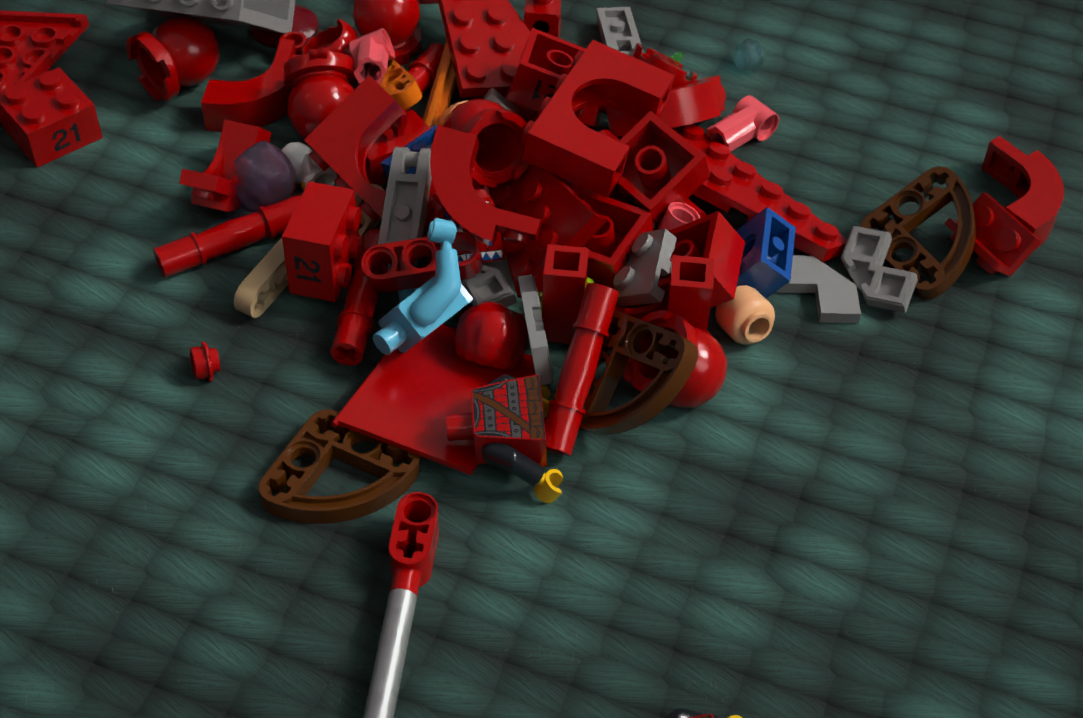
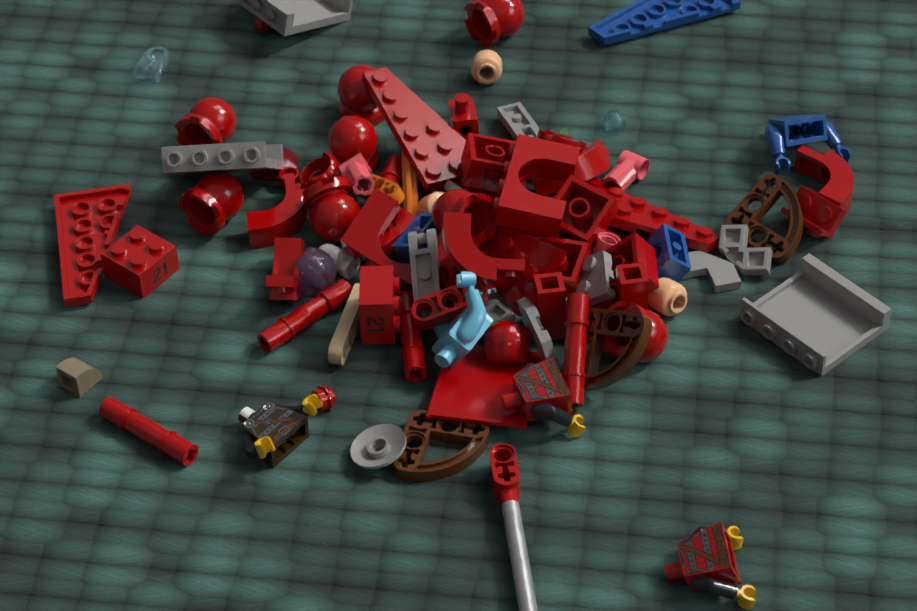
camera: 10 degrees left, 5 degrees down
none -> torso [238,394,323,468]
none -> light grey dish [350,424,406,469]
none -> light grey panel [740,253,891,377]
none -> blue torso [765,114,851,176]

